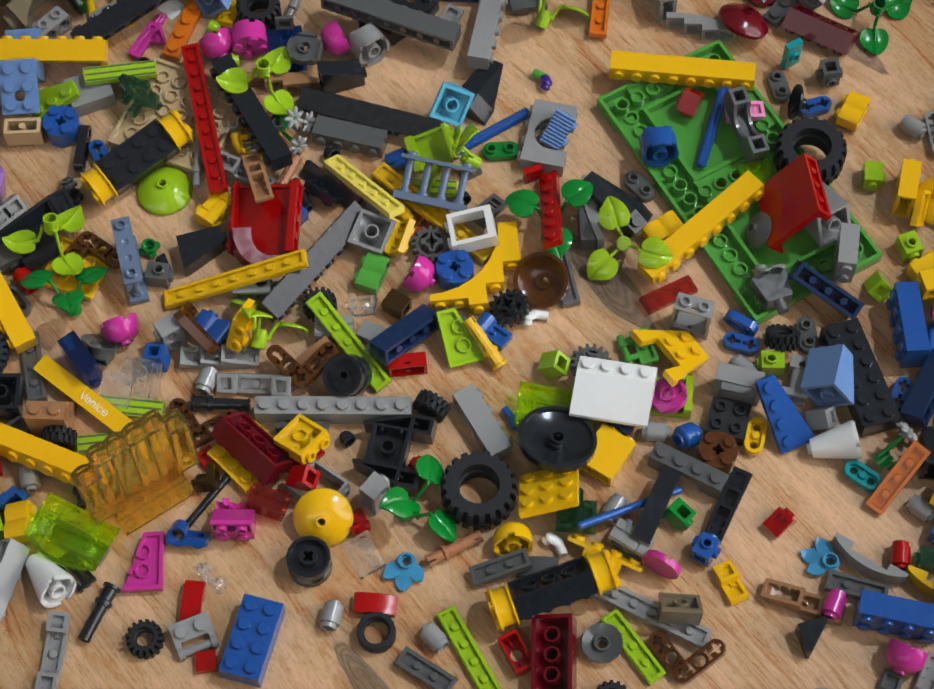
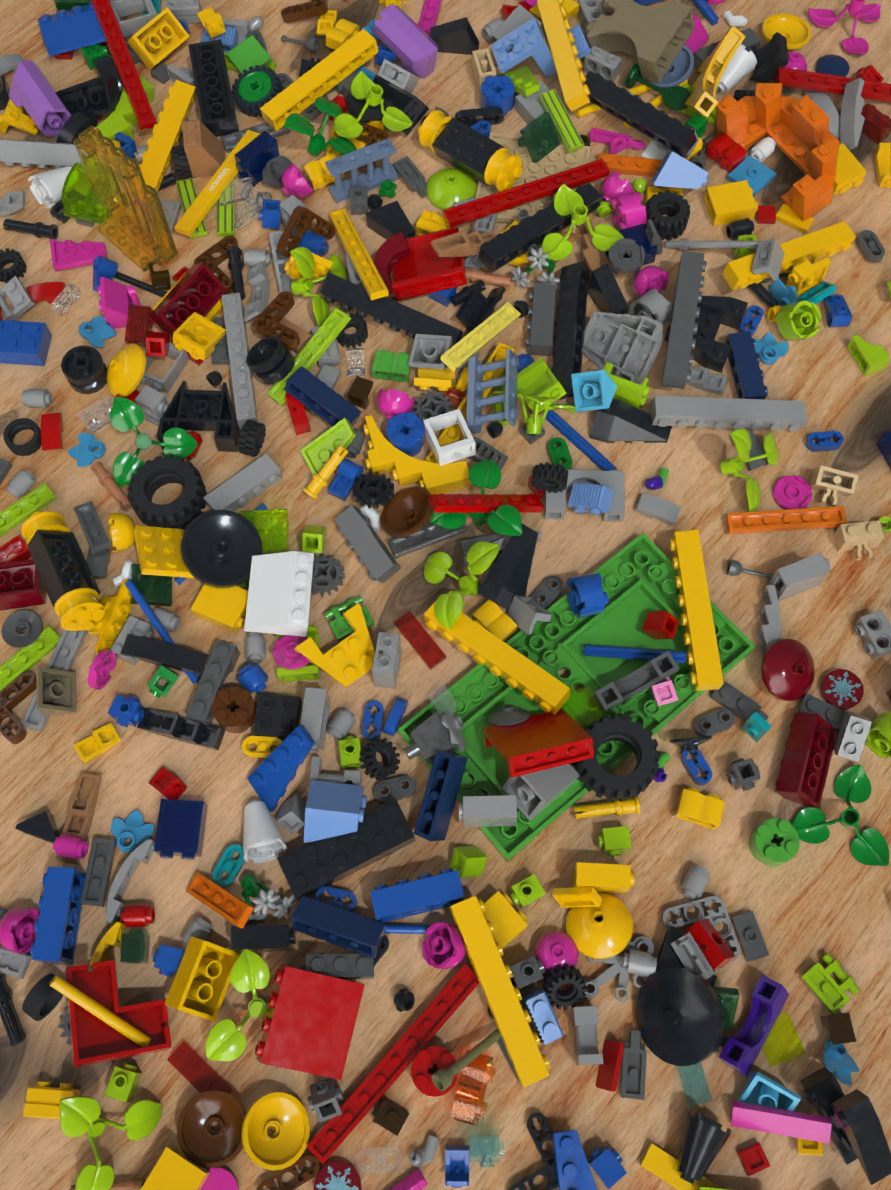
camera: 80 degrees right, 5 degrees up
none -> dark azure plate [79,316,116,348]
none -> clear blue brick [154,799,208,860]
none -> yellow brick [304,154,345,190]
none -> dark grey brick [334,505,401,583]
none -> dark grey hinge [392,156,428,198]
none -> clear bracket [427,684,458,716]
none -> light grey panel [507,595,552,635]
none -> black tyre [531,462,568,493]
none -> yellow pin [574,796,641,820]
none -> light grey wedge [583,312,663,384]
none -> lime panel [603,362,651,409]
none -> light grey slope [635,493,681,526]
none -> dark grey hinge [710,680,769,721]
none -> dark grey hinge [726,559,774,581]
none -> bright green brick [749,818,800,867]

